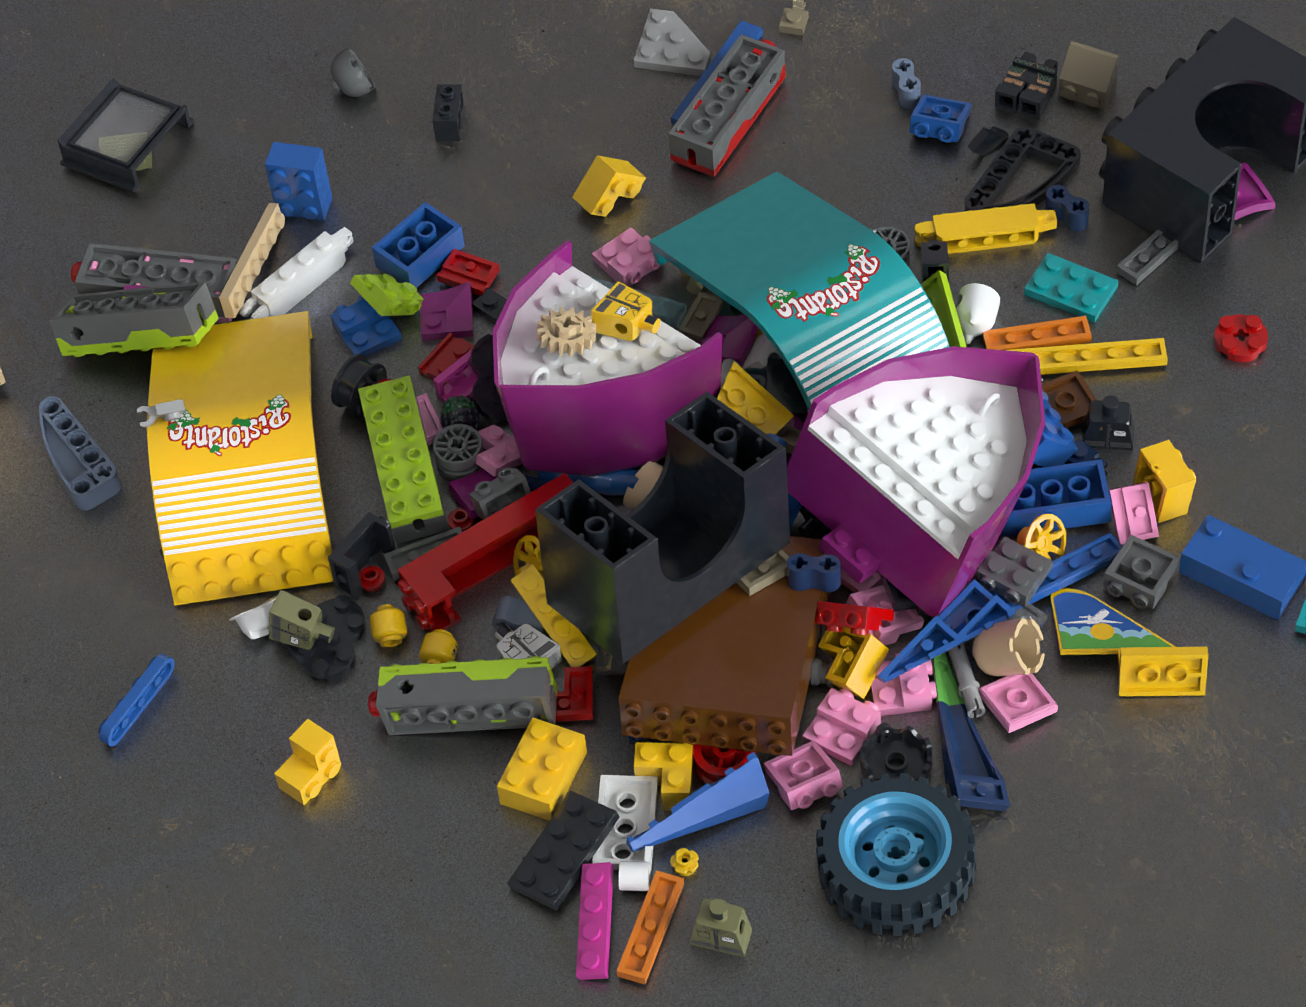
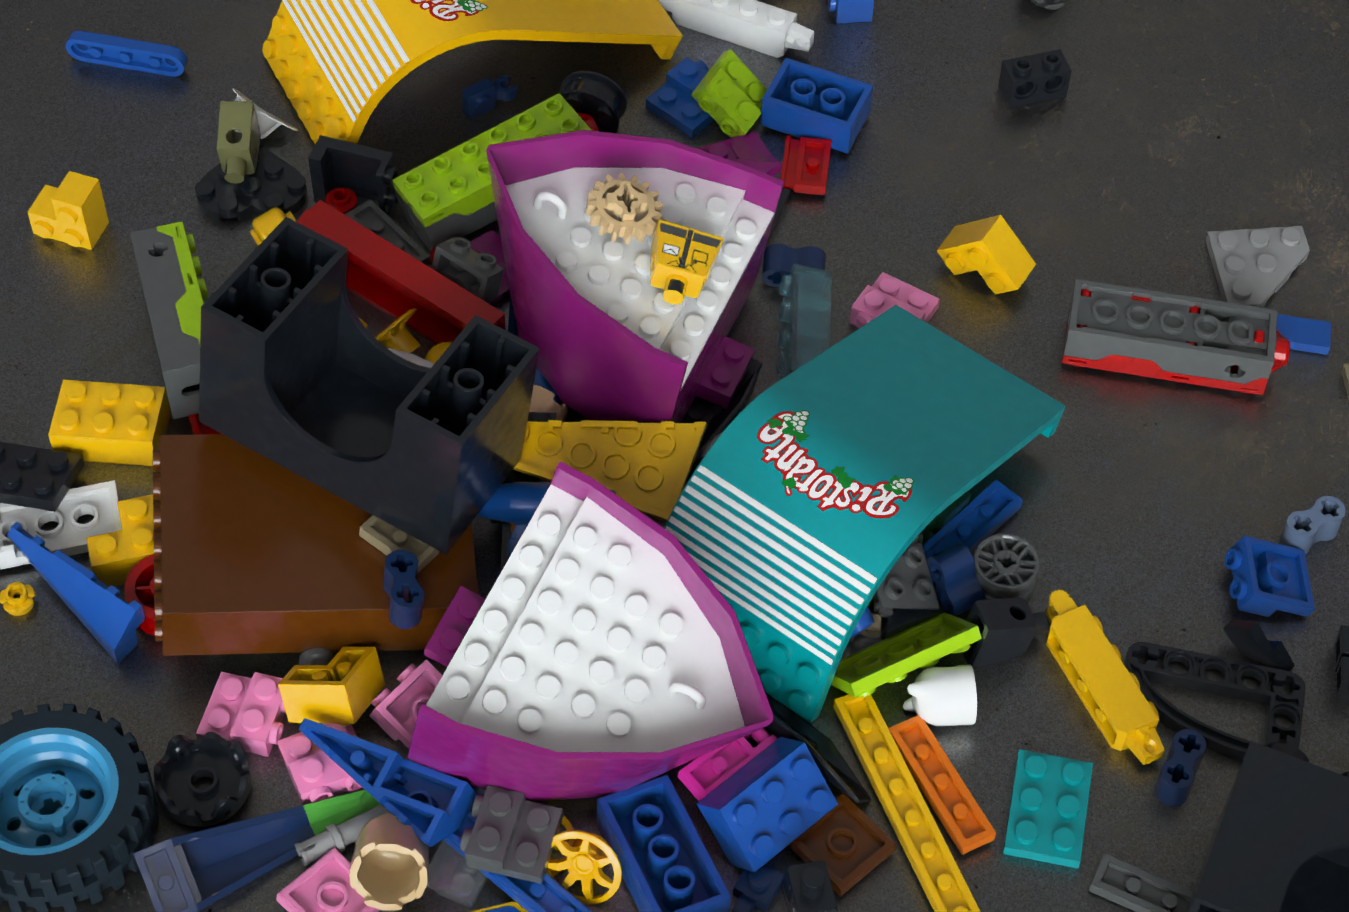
camera: 65 degrees right, 0 degrees up
bright pink plate [763,740,843,810] -> none
red plate [815,601,894,635] -> none

